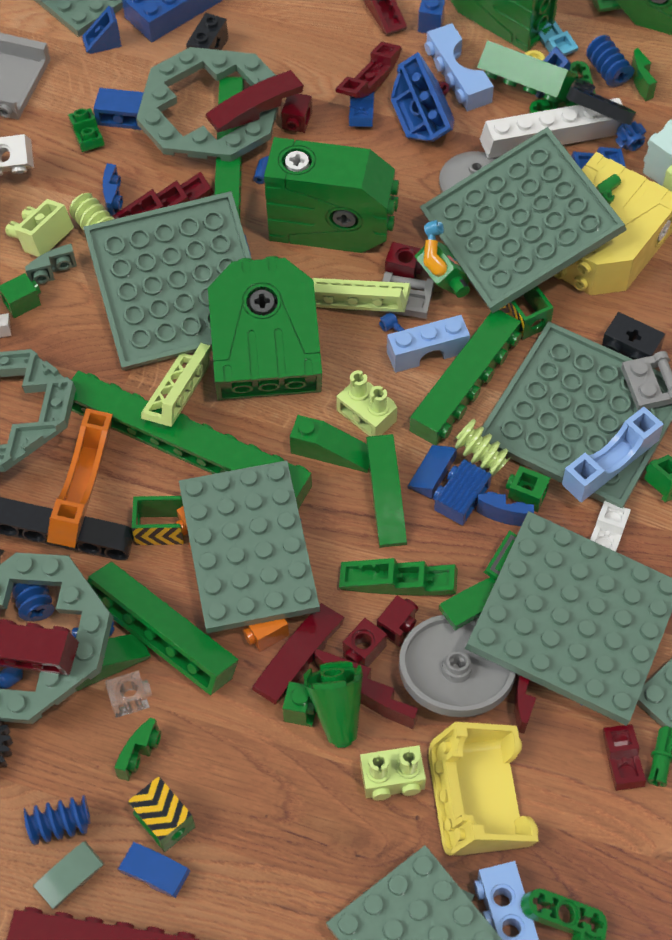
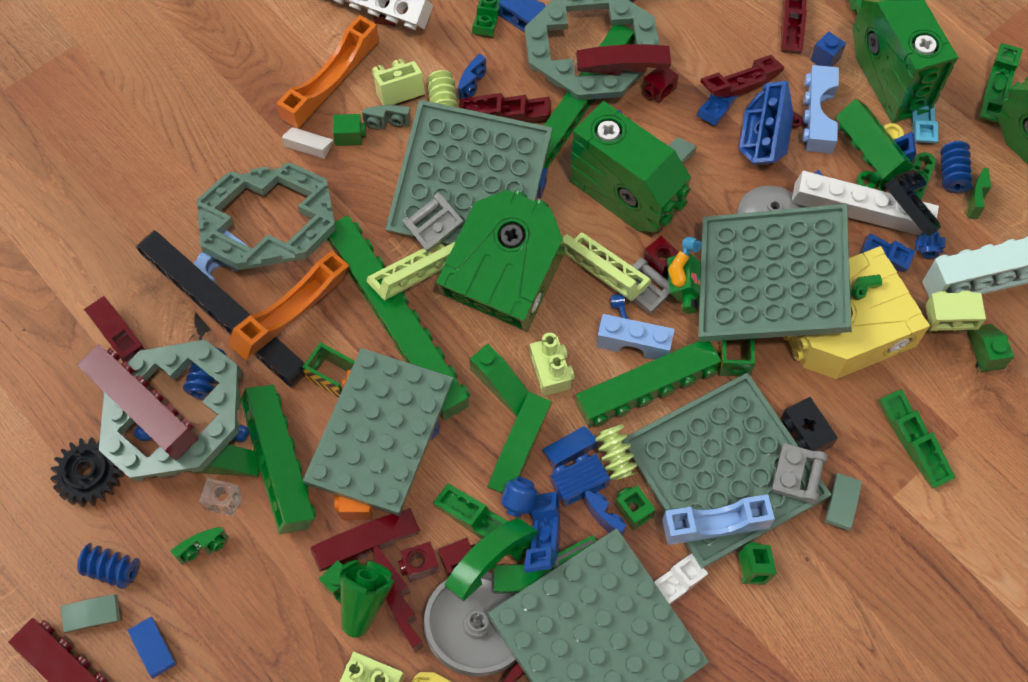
camera: 30 degrees right, 5 degrees up
piece [129,777,196,853] -> none
none -> light grey plate [402,192,464,252]
none -> green slope [445,518,538,601]
none -> blue head [501,477,537,517]
none -> blue slope [524,492,560,573]

